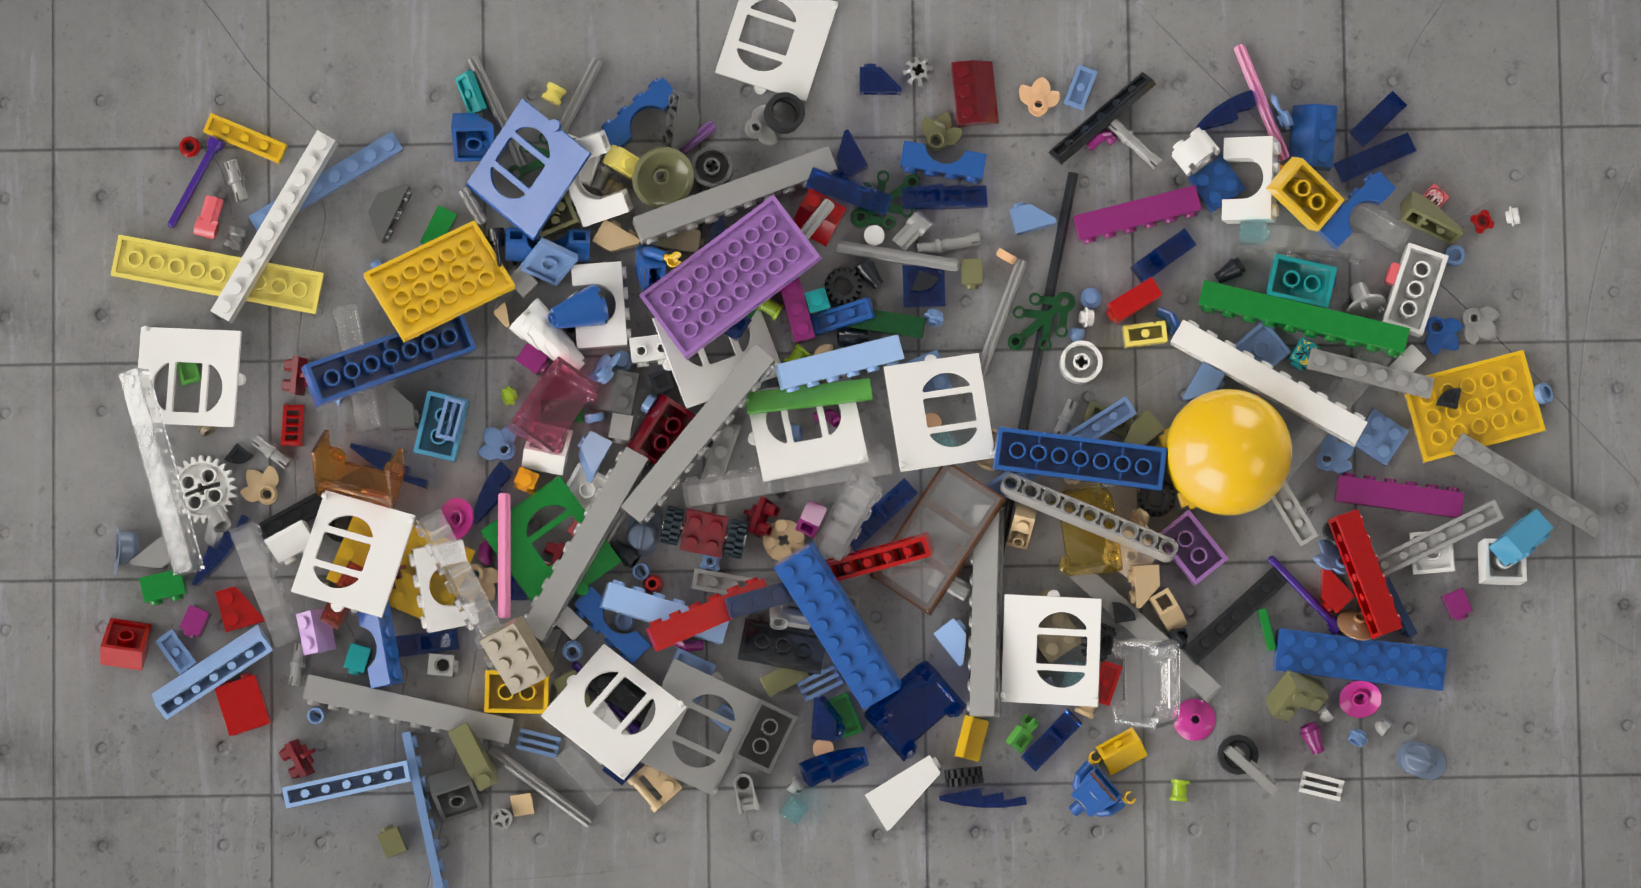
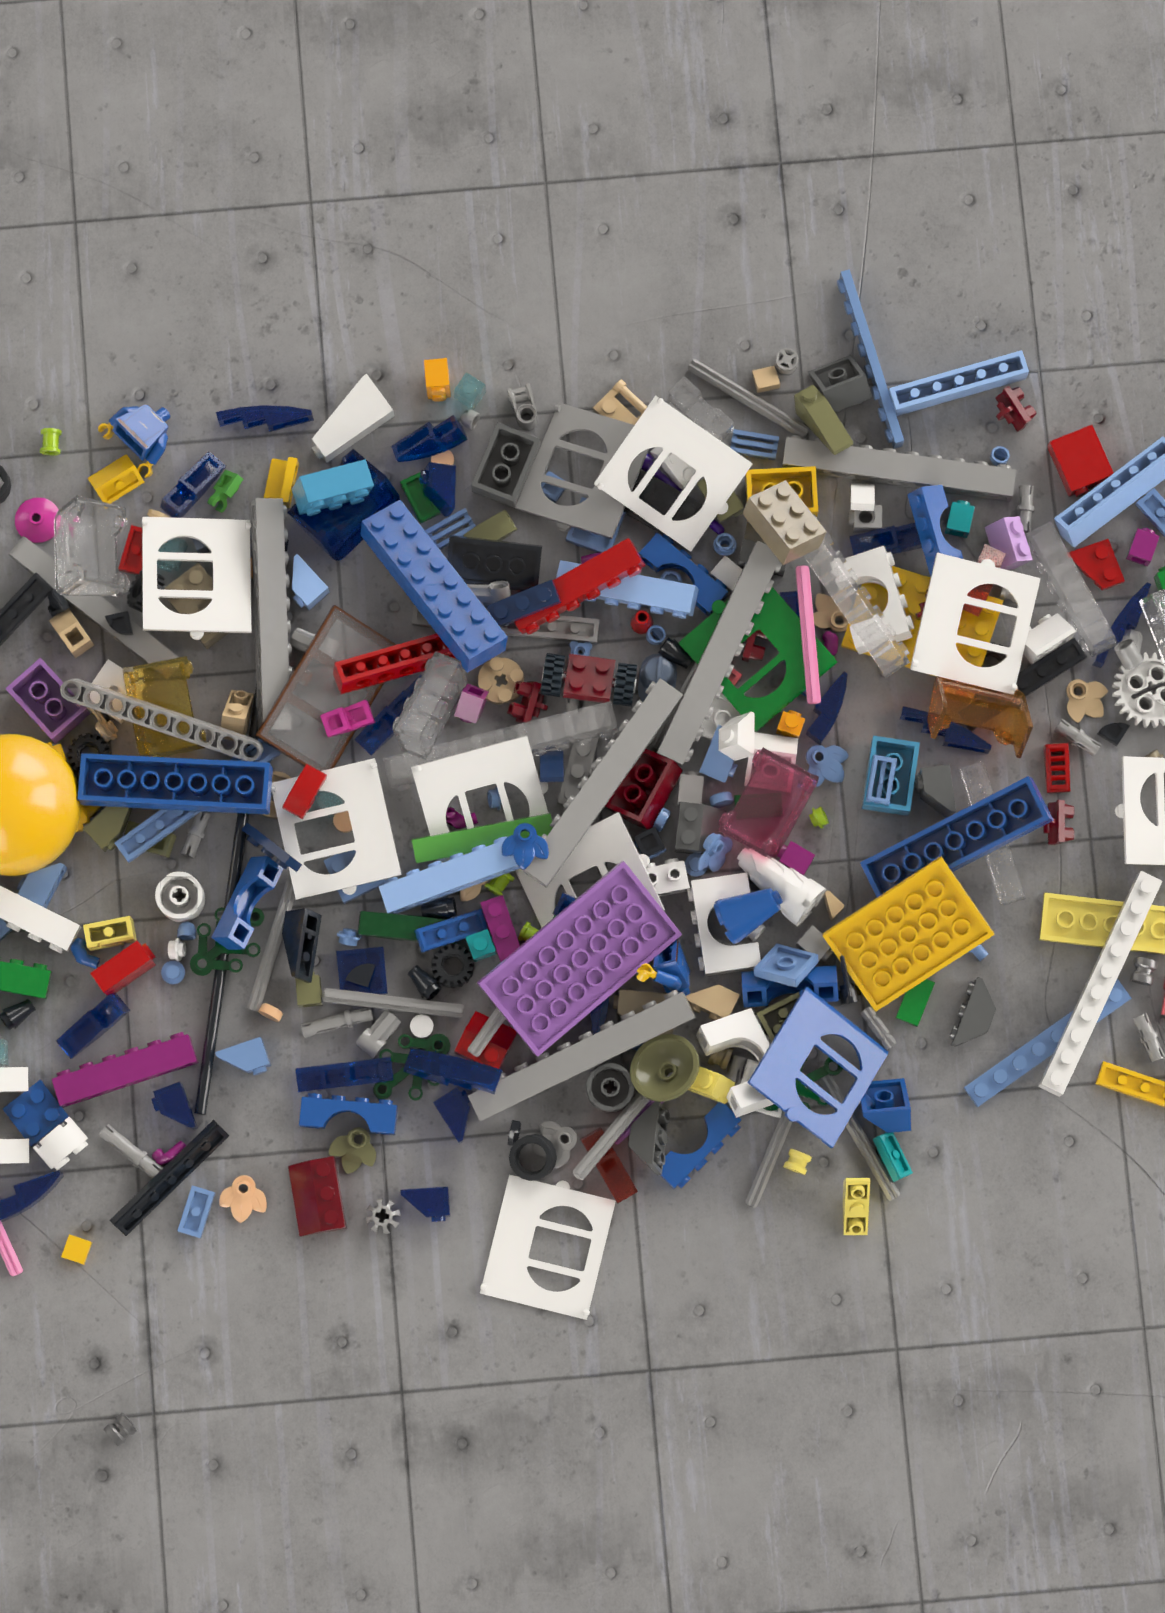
camera: 175 degrees right, 5 degrees down
olive brick [377,824,408,858] -> none
dark pink dish [439,498,474,540] -> none
black tyre [944,766,984,787] -> none
tan slope [1127,563,1160,608] -> none
none -> yellow tile [61,1234,93,1265]
none -> clear blue slope [151,1082,198,1130]
none -> blue arch [211,856,284,950]
none -> dark blue plate [241,822,302,872]
none -> red slope [282,764,327,819]
none -> black slope [282,908,322,983]
none -> dark azure brick [291,459,374,516]
none -> dark pink slope [320,700,375,737]
none -> light orange brick [424,358,451,402]
none -> blue plate [502,823,549,870]
none -> black tile [507,1120,522,1146]
none -> dark blue slope [540,750,564,782]
none -> light grey axle [572,1074,669,1180]
none -> clear red slope [580,1127,638,1204]
none -> white slope [719,711,754,761]
none -> light yellow slope [843,1178,870,1235]
none -> white slope [850,483,875,511]

